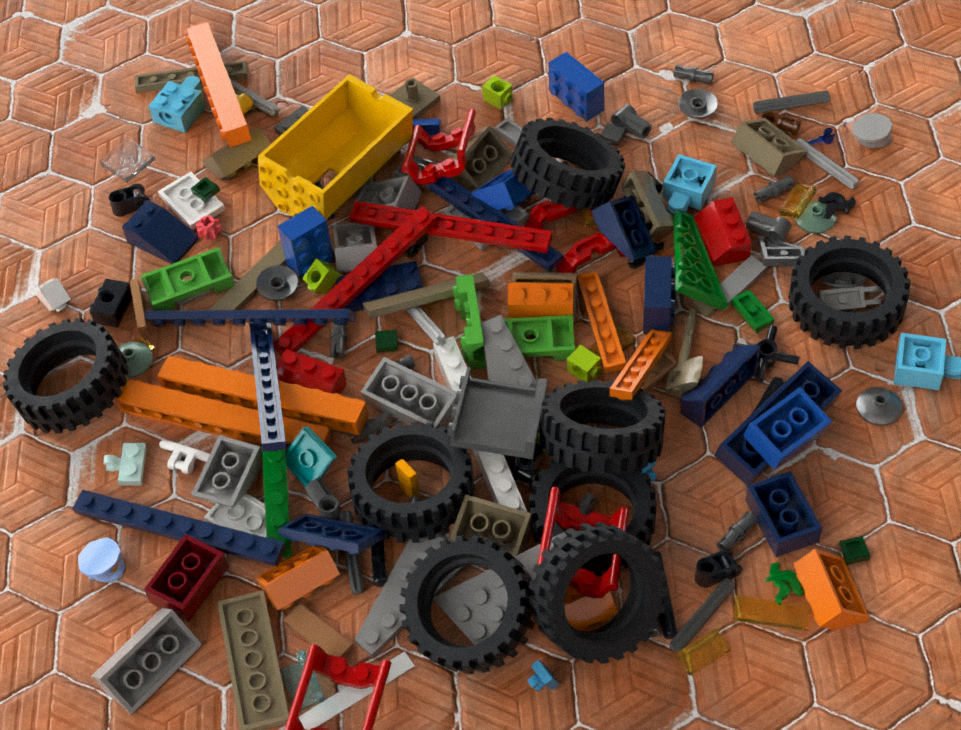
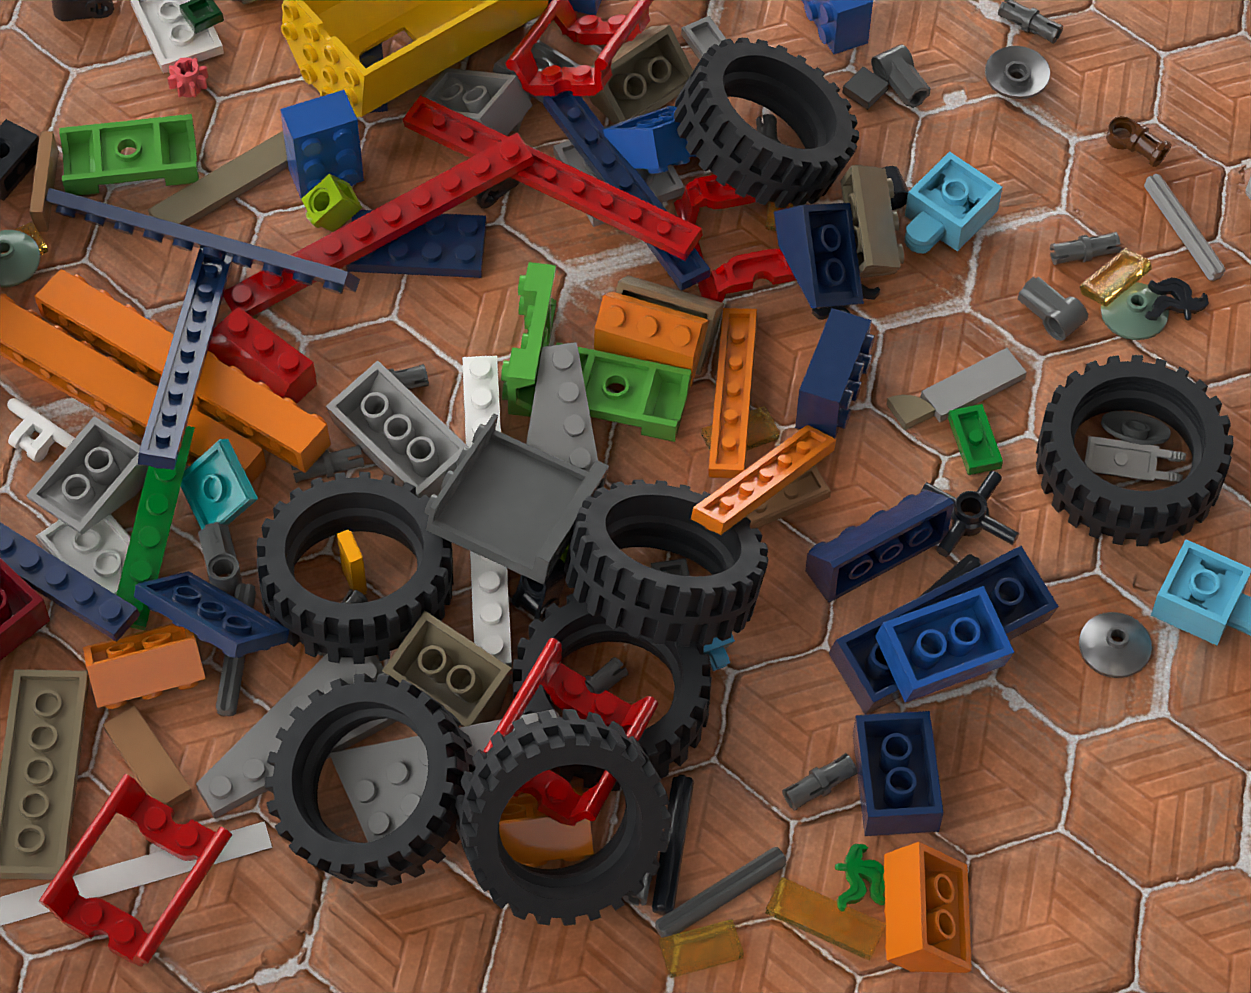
camera: 10 degrees right, 5 degrees up
dark blue slope [122,200,200,264] -> none
dark grey dish [256,265,298,301] -> none
clear light blue panel [281,650,324,711] -> none
dark grey pin [330,322,347,359] -> none
light grey slope [332,223,377,273] -> none
dark tan tile [363,272,490,318] -> none
black piece [371,539,387,587] -> none
dark green tile [375,330,398,353] -> none
light grey axle [407,306,447,346] -> none
dark azure tile [527,660,560,692] -> none
lime brick [567,345,602,382] -> none
dark tan piece [665,309,703,397] -> none
green wing [673,210,728,310] -> none
red slope [694,197,752,267] -> none
black piece [694,548,743,588] -> none
dark tan slope [731,118,807,176] -> none
dark grey axle [753,90,830,113] -> none
dark grey wing [758,236,805,267] -> none
clear blue hand [806,128,836,145] -> none
dark green tile [839,536,870,565] -> none

